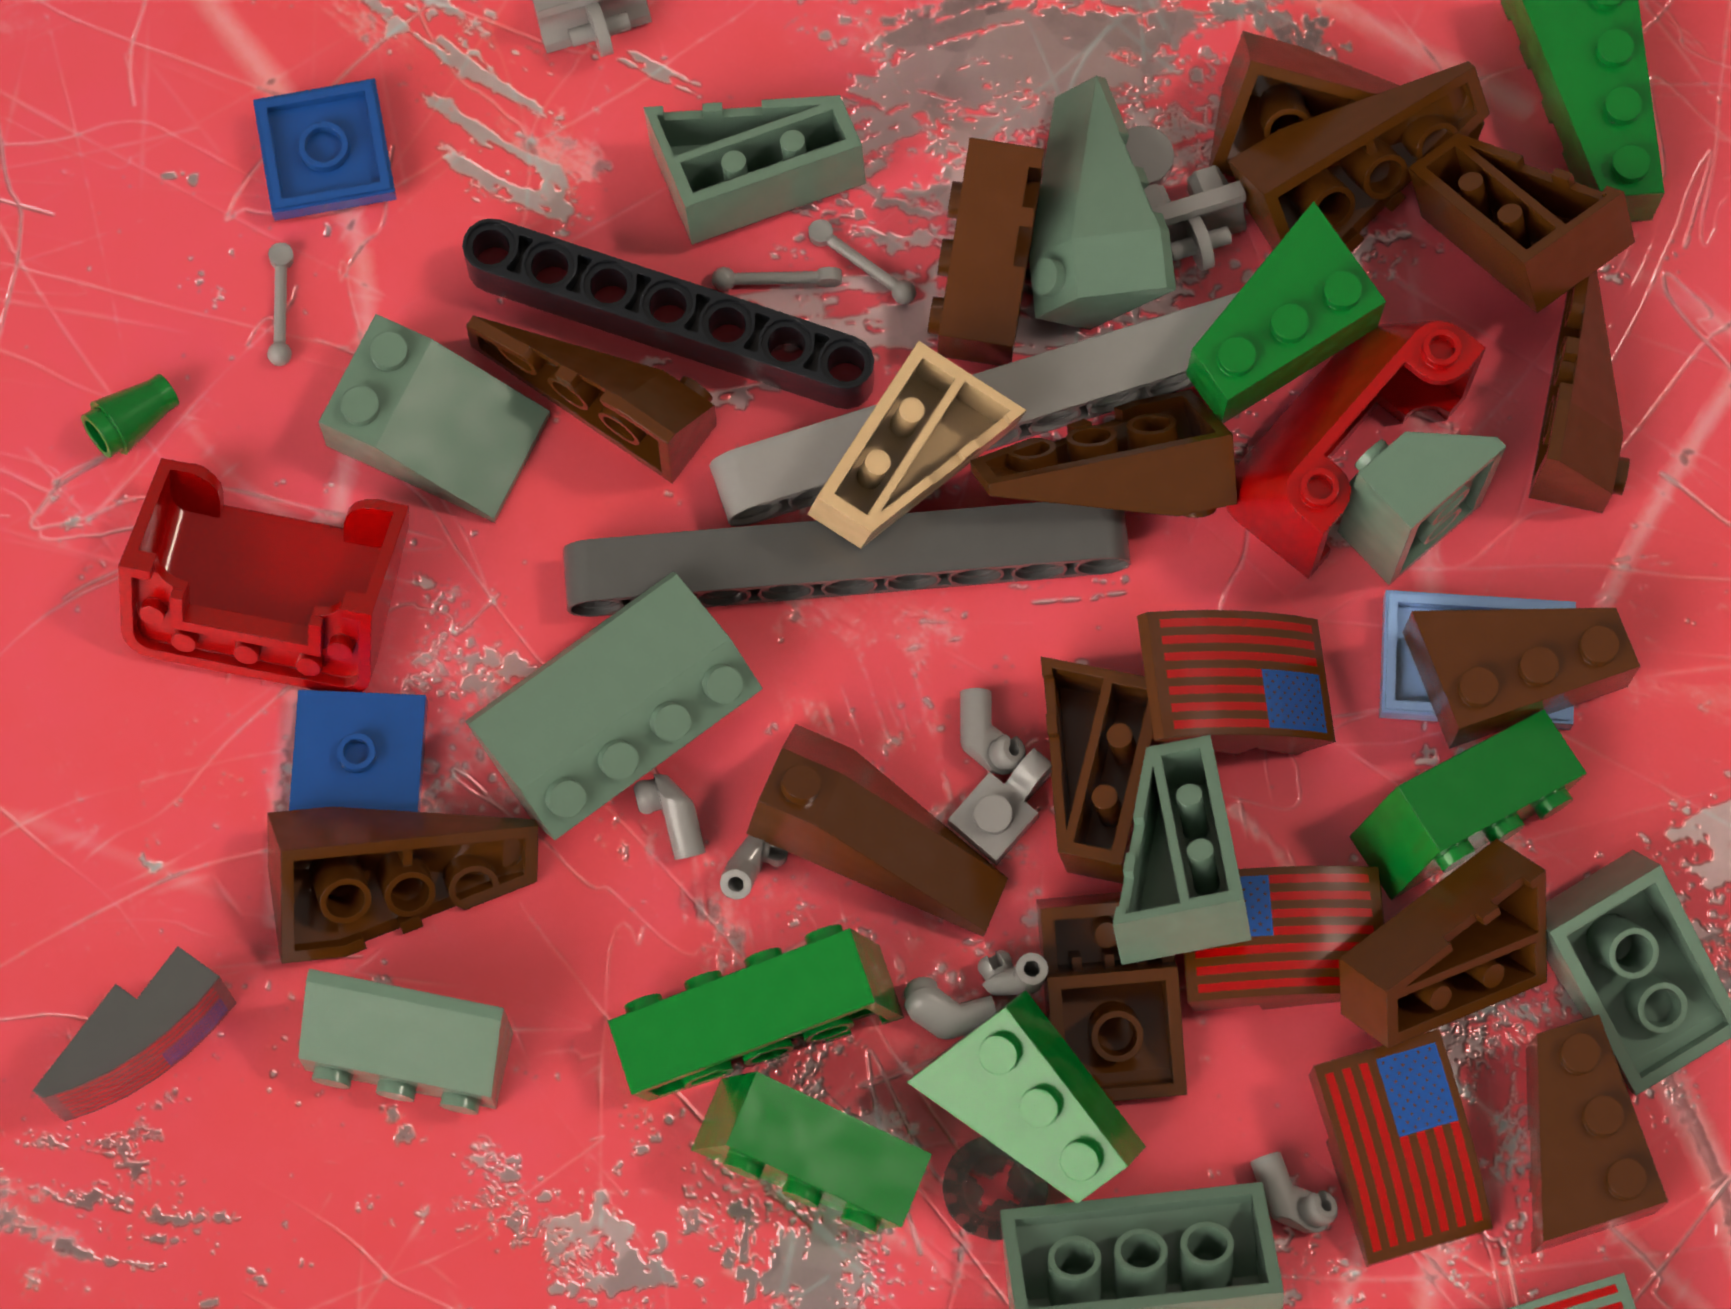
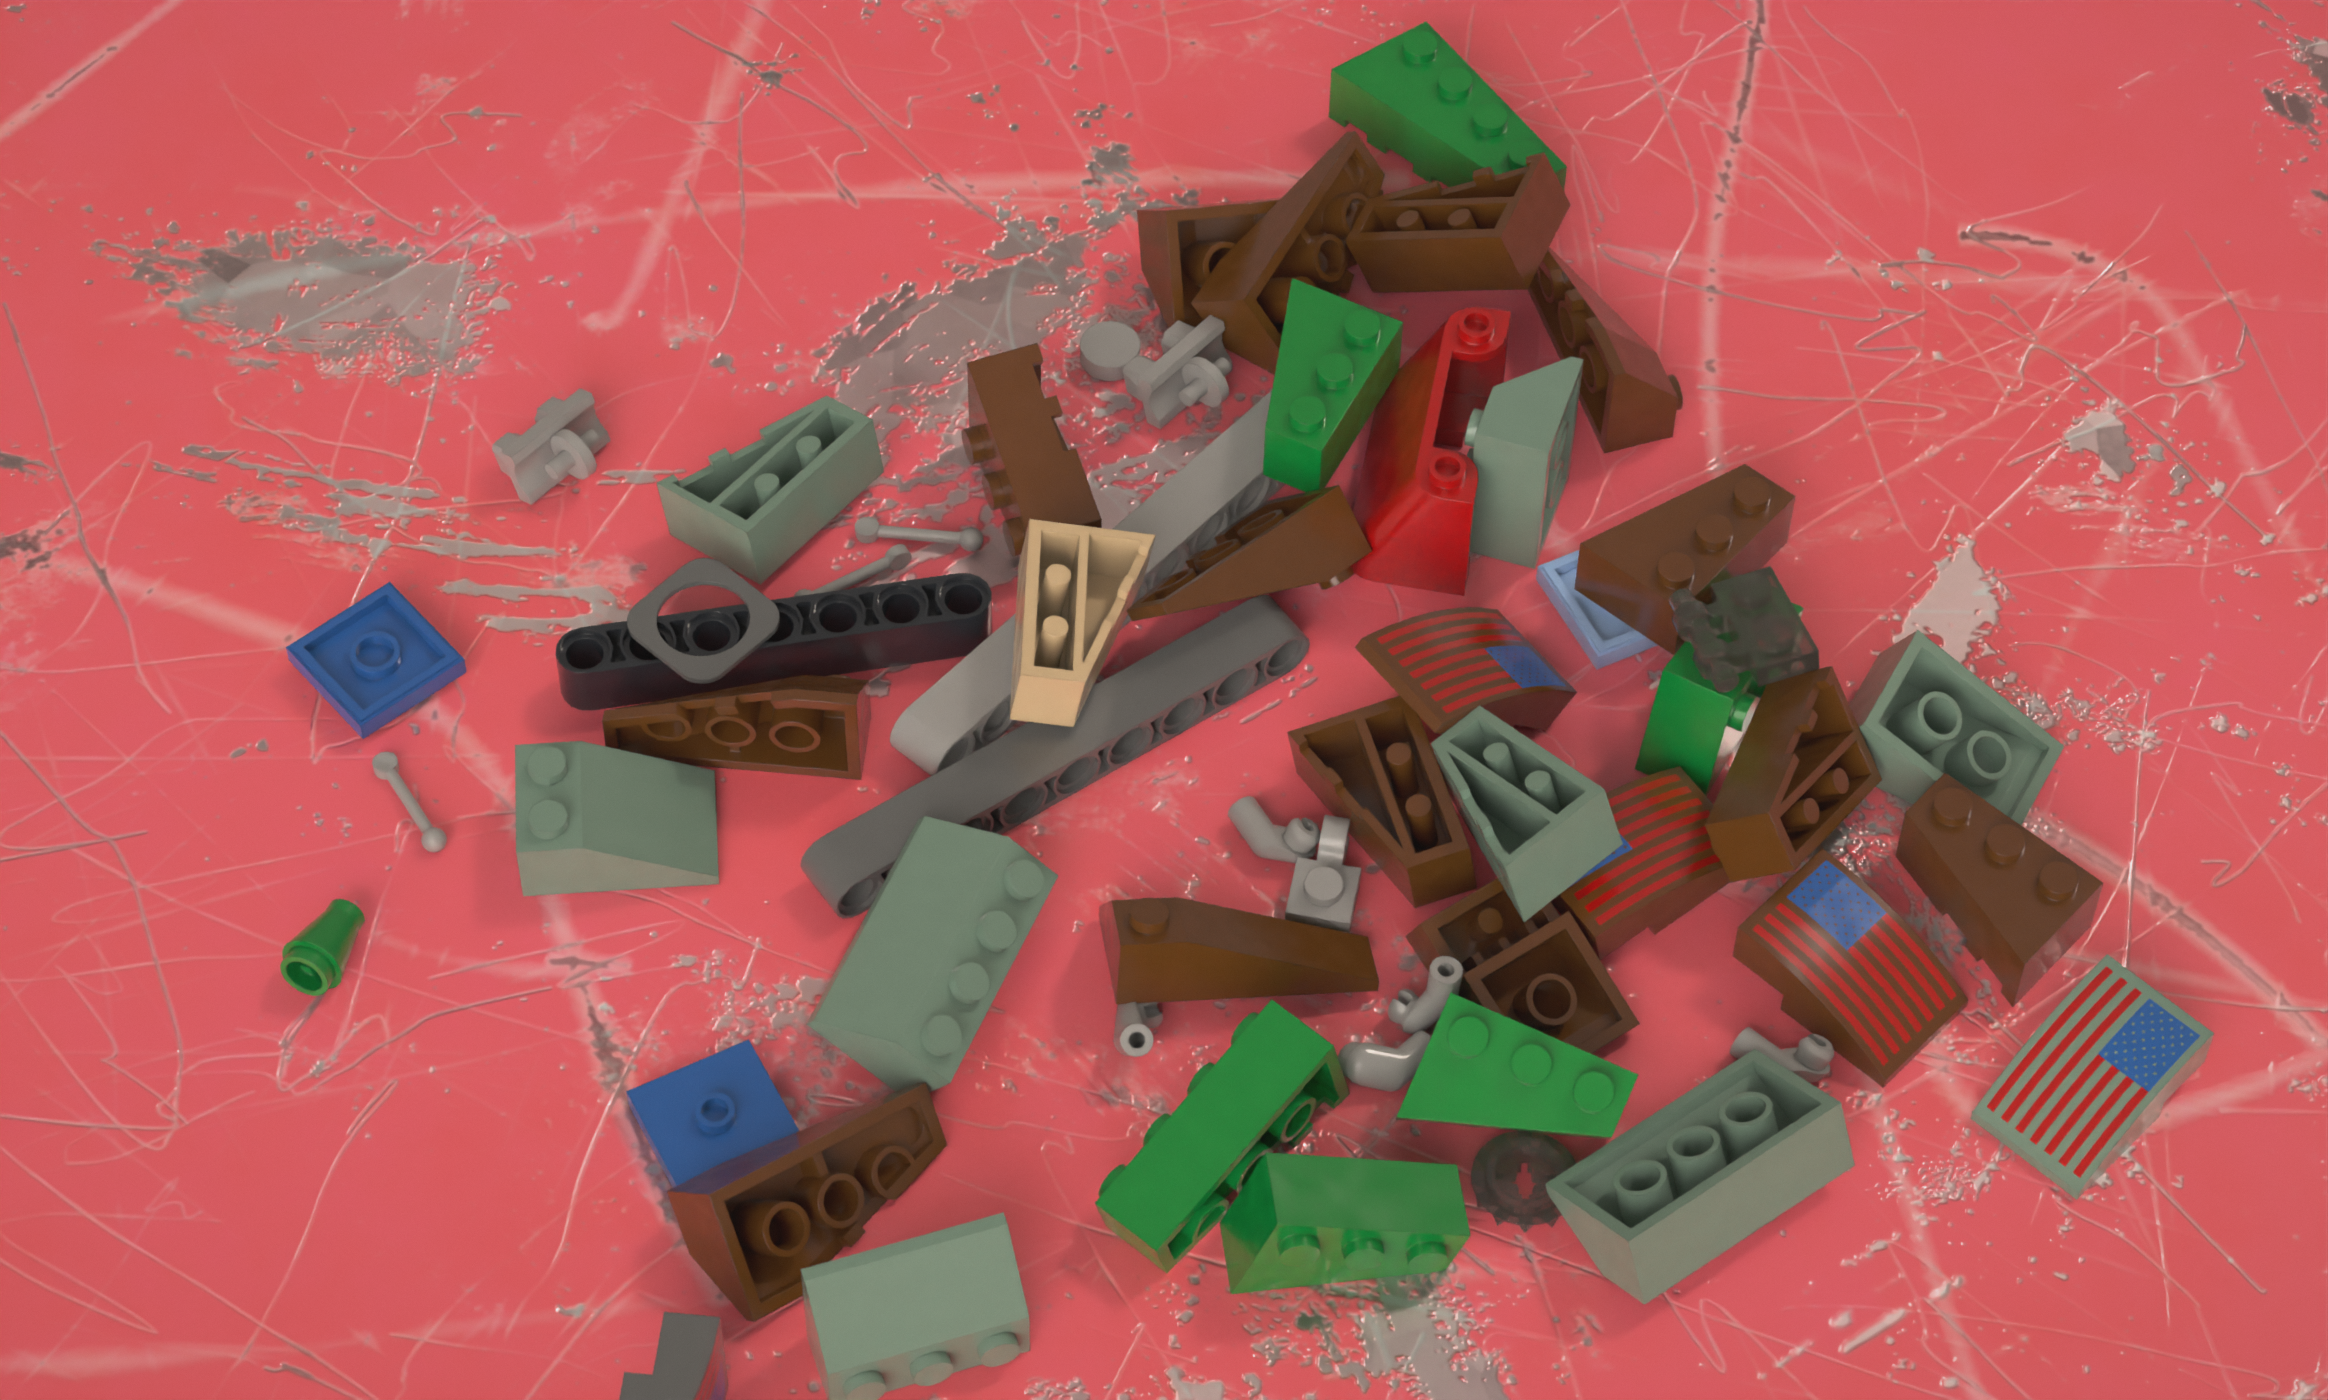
camera: 30 degrees left, 20 degrees down
red windscreen [118,458,409,692] -> none
light grey arm [633,774,706,860] -> none
sand green wedge [1029,76,1176,330] -> none
none -> dark grey piece [627,558,780,684]
none -> clear smoke plate [1669,566,1819,693]

